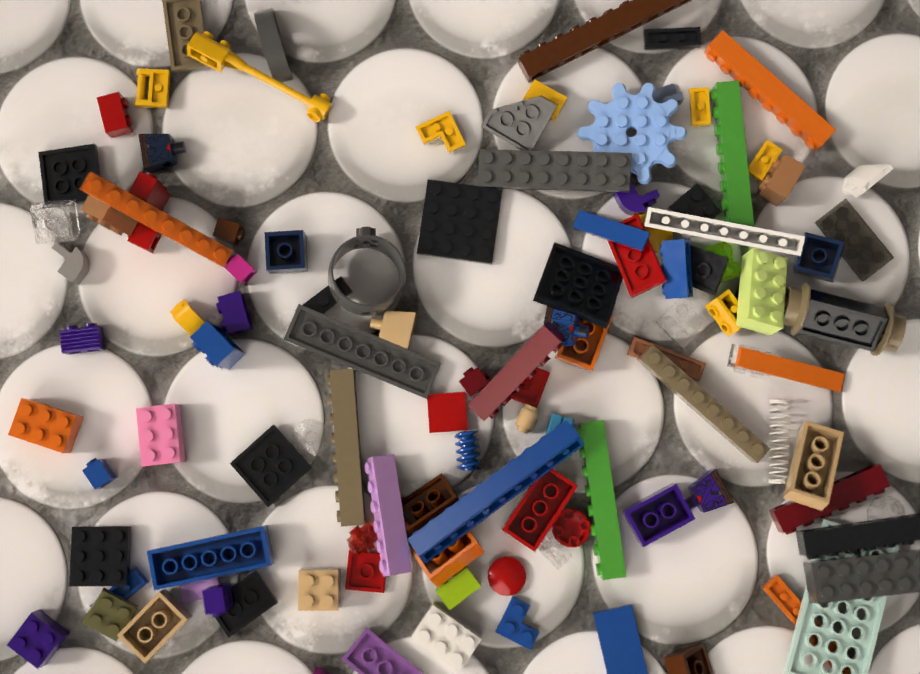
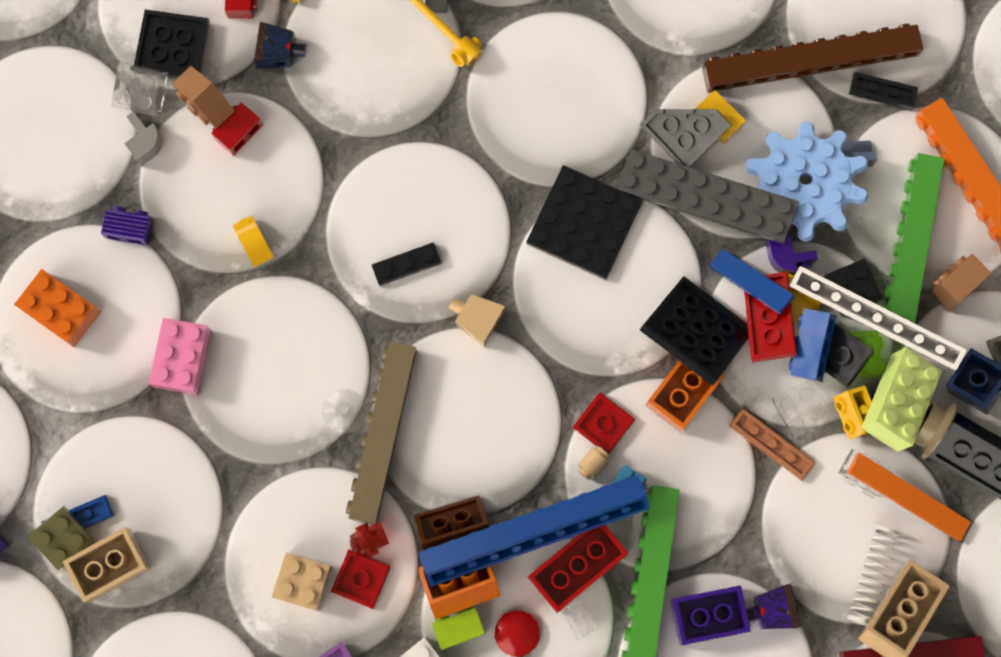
camera: 15 degrees right, 5 degrees down
black plate [69,526,131,586] -> none
orange brick [79,172,233,267] -> none
blue brick [82,458,117,490] -> none
red brick [129,172,171,211] -> none
blue brick [147,525,275,590] -> none
lavender tile [179,577,220,604] -> none
blue brick [190,321,245,370] -> none
dark purple brick [202,583,234,617] -> none
reddish brown brick [212,218,245,245] -> none
black plate [215,570,278,638] -> none
dark purple brick [216,291,253,336] -> none
dark pink brick [224,254,257,285] -> none
black plate [230,424,313,507] -> none
dark blue brick [265,230,308,274] -> none
dark grey plate [283,304,441,399] -> none
dark grey cylinder [328,227,407,316] -> none
lavender brick [365,454,412,577] -> none
yellow plate [416,111,466,154] -> none
red tile [427,392,468,433] -> none
blue piece [454,430,481,471] -> none
dark red brick [459,367,490,397] -> none
dark red brick [468,321,565,421] -> none
torso [543,306,589,346] -> none
red dish [552,509,591,548] -> none
dark tan brick [636,345,771,463] -> none
yellow plate [688,87,711,127] -> none
yellow plate [748,139,783,182] -> none

